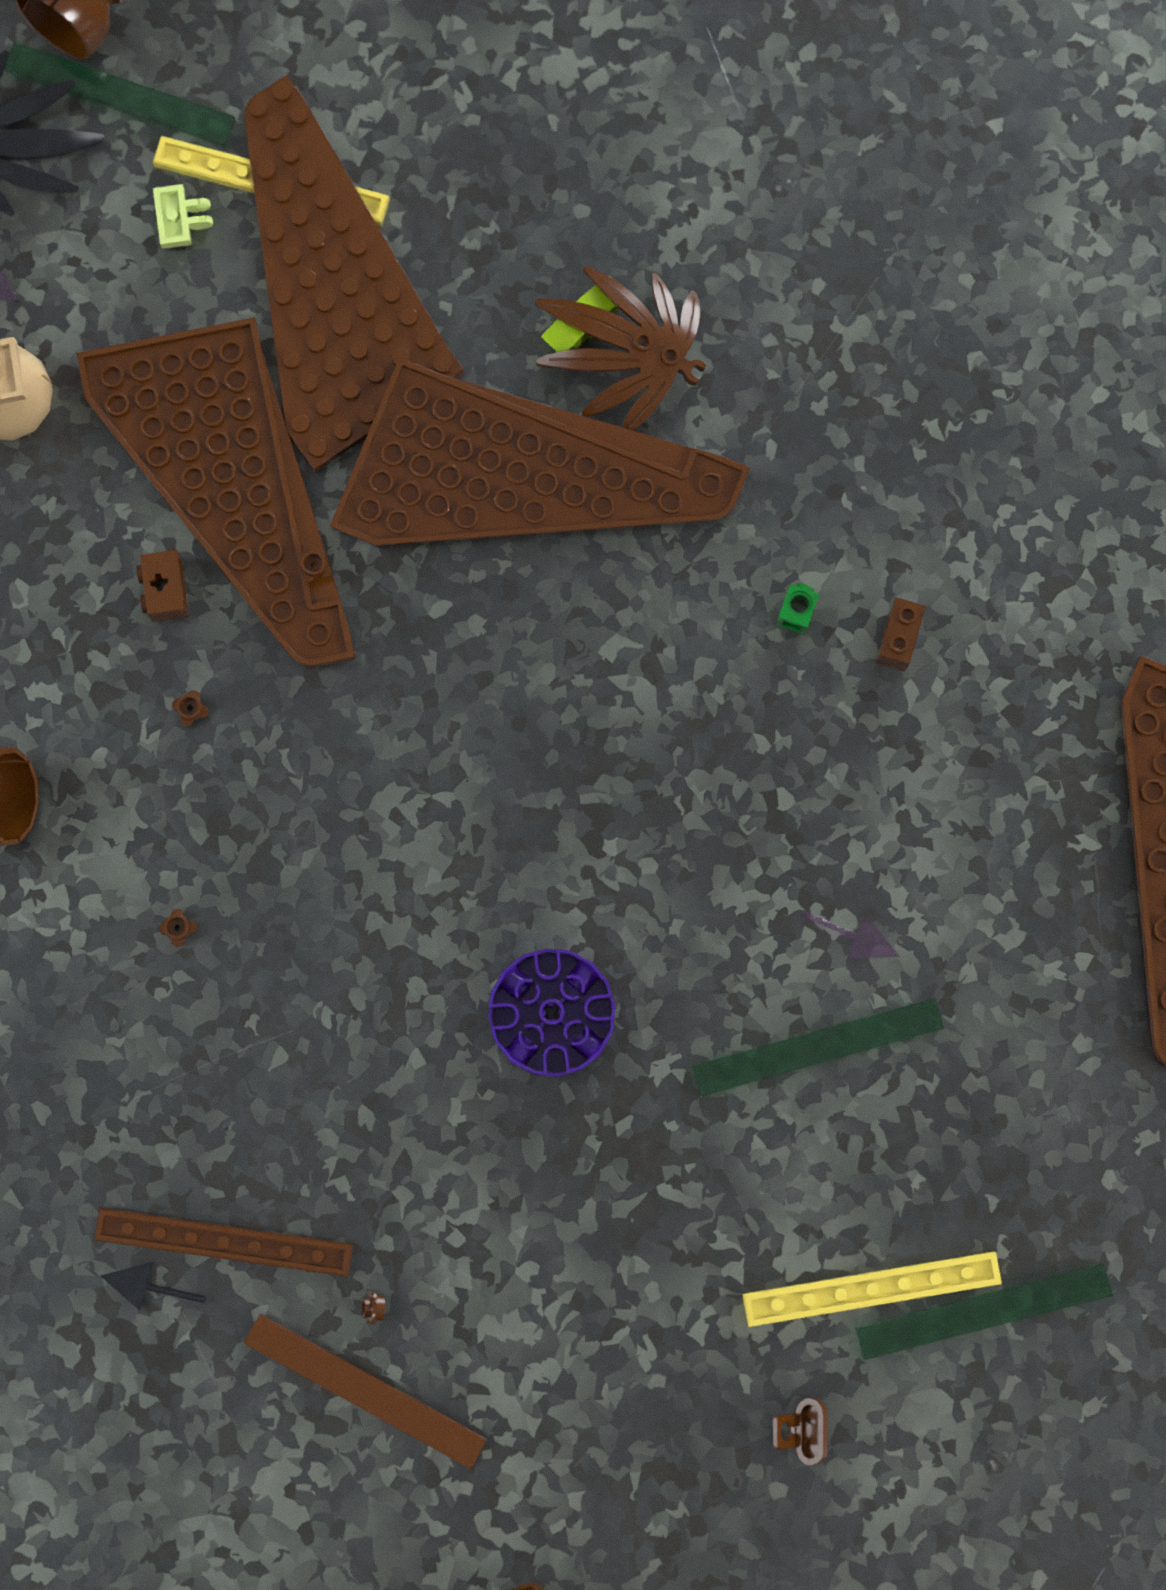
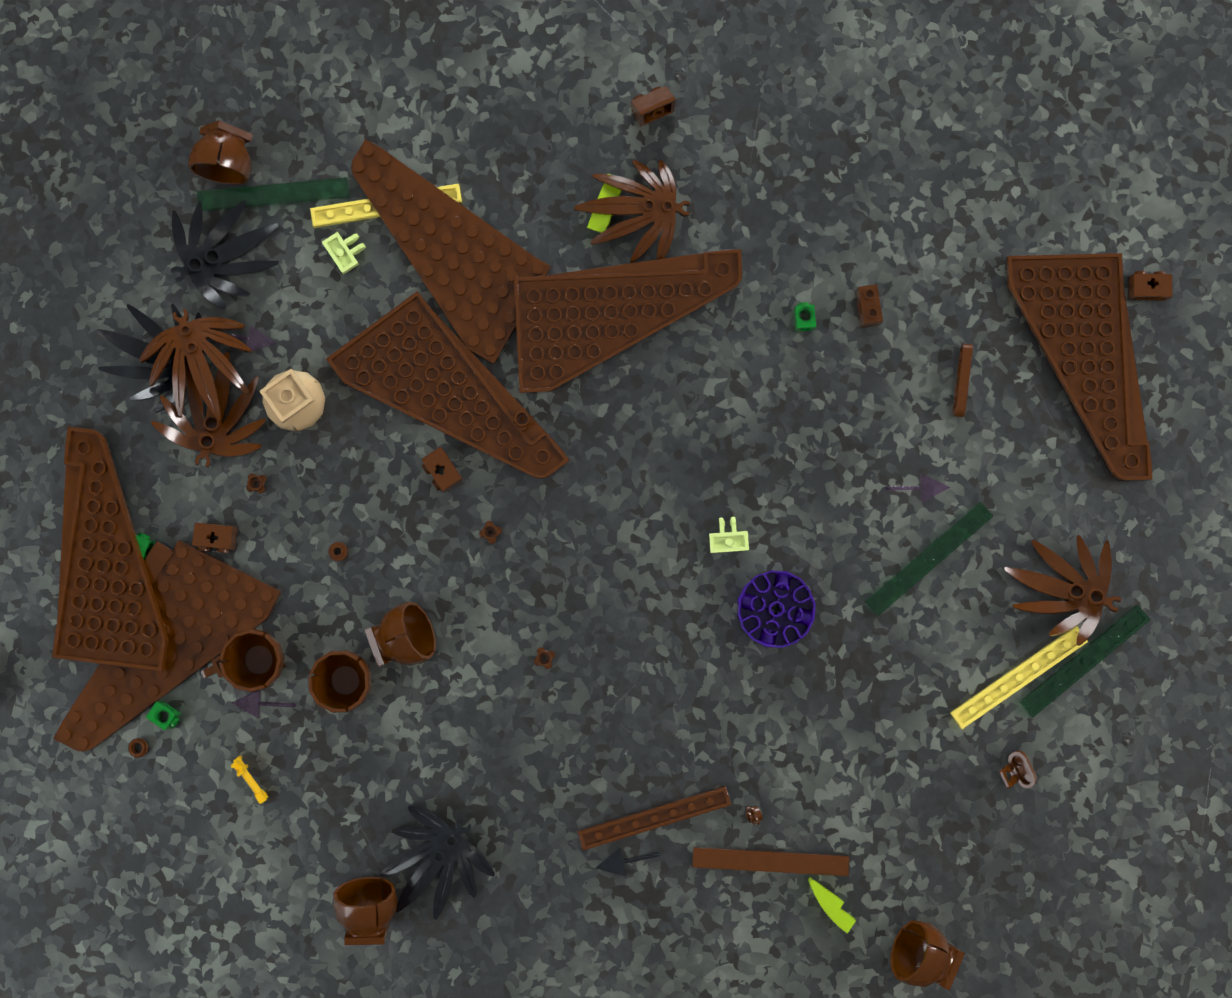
camera: 20 degrees left, 5 degrees up
none -> reddish brown slope [631,86,676,127]
none -> yellowish green hinge [709,517,749,553]
none -> lime slope [808,877,856,934]
none -> reddish brown beam [953,343,973,417]
none -> reddish brown plant [1004,535,1121,646]

